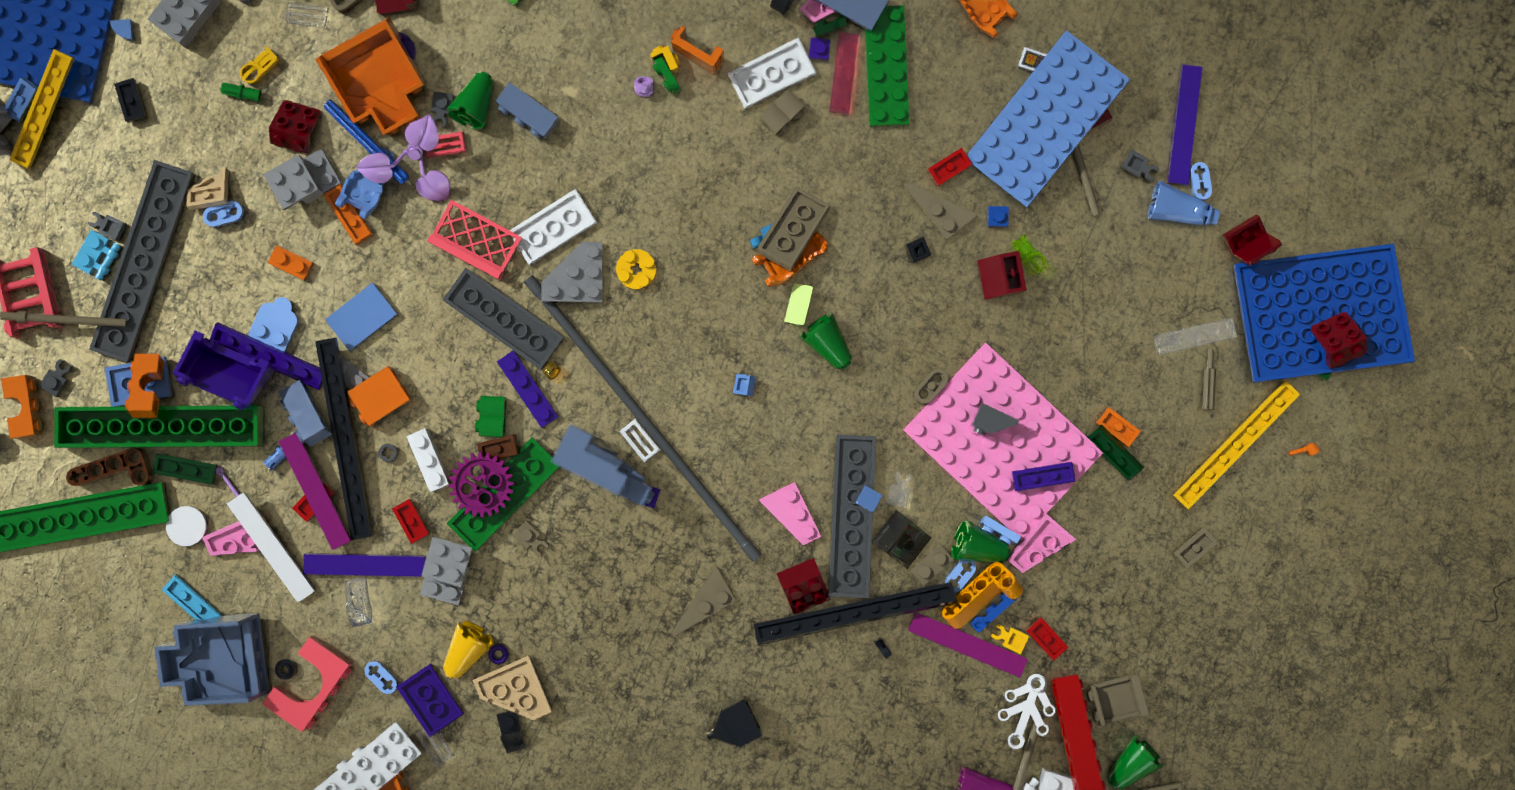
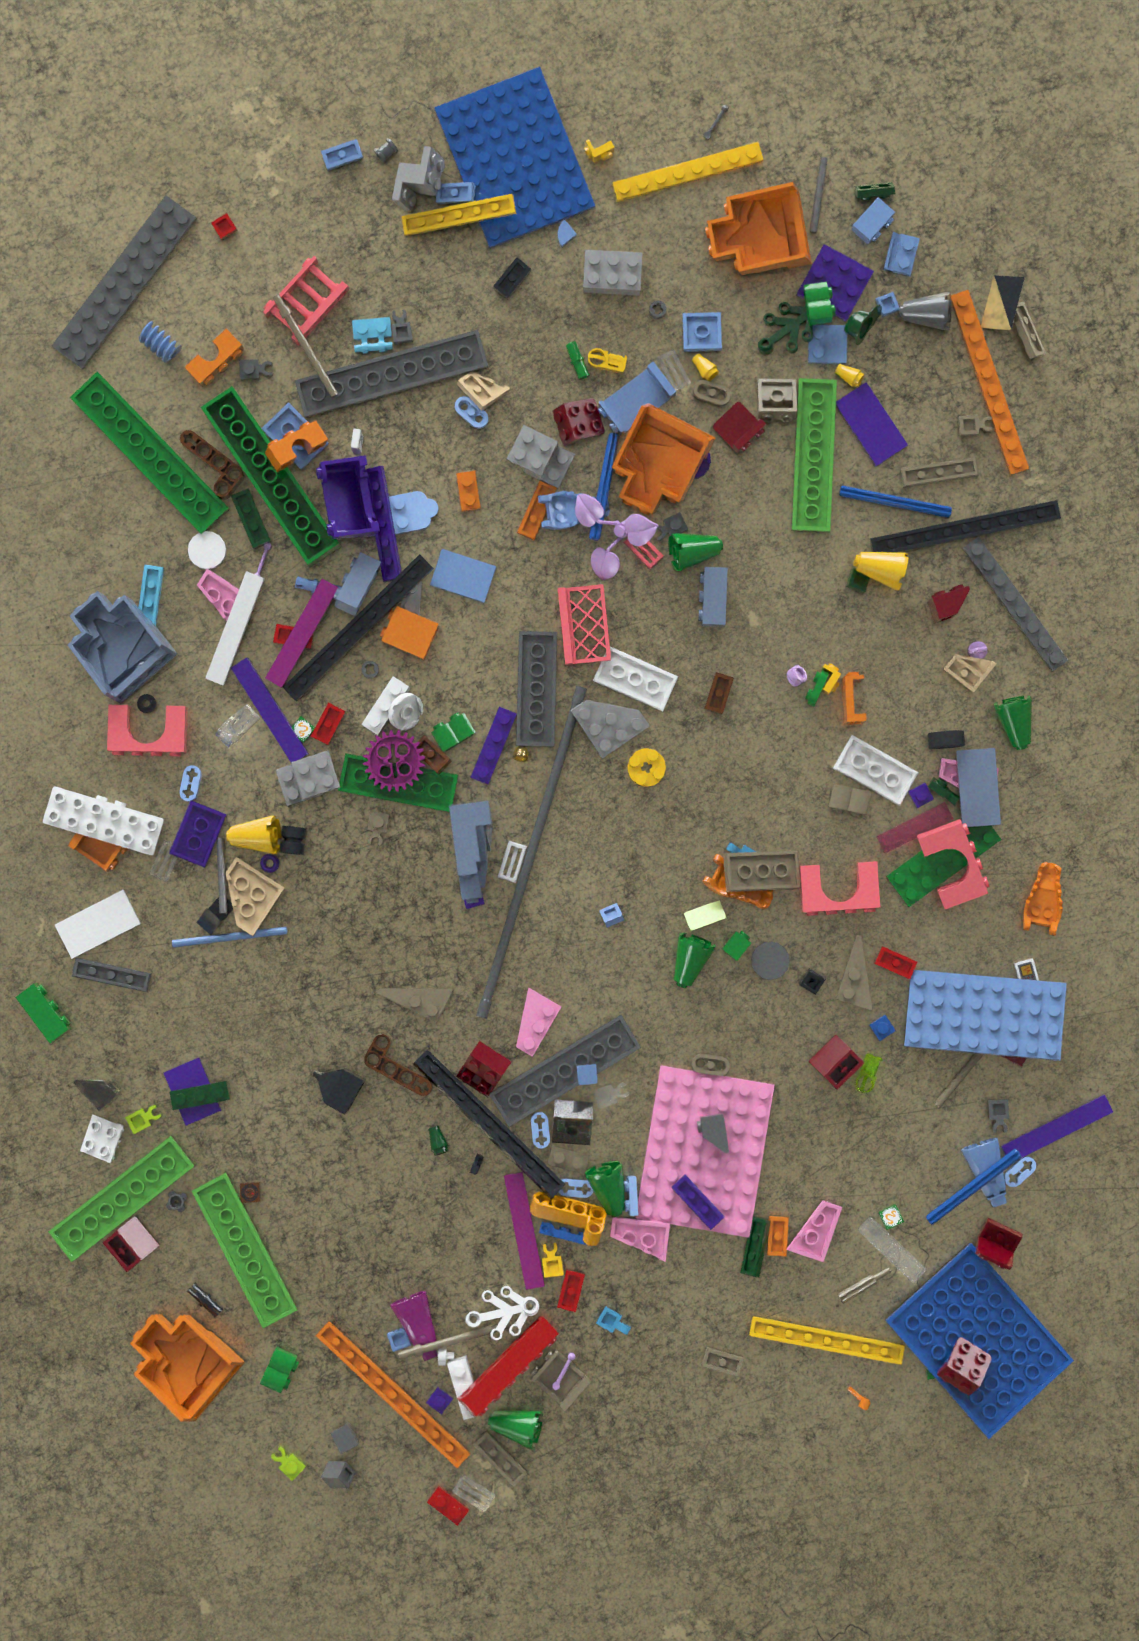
camera: 55 degrees right, 0 degrees up
none -> medium blue piece [172,926,287,948]
none -> flat silver bar [217,838,227,914]
none -> black wheel [279,826,307,855]
none -> tile [292,716,315,743]
none -> white tile [351,428,364,455]
none -> reddish brown beam [364,1034,433,1096]
none -> white tile [389,693,423,731]
none -> dark green cone [428,1126,449,1156]
none -> light blue beam [531,1112,550,1149]
none -> lavender hinge [552,1353,575,1390]
none -> dark azure plate [596,1306,631,1335]
none -> medium blue panel [598,361,676,436]
none -> reddish brown plate [704,672,734,714]
none -> green brick [722,931,751,961]
none -> dark grey tile [751,942,790,980]
none -> bright pink wing [787,1200,842,1262]
none -> coral arch [799,861,880,916]
none -> tile [878,1204,904,1230]
none -> coral arch [917,819,990,909]
none -> blue axle [926,1149,1021,1225]

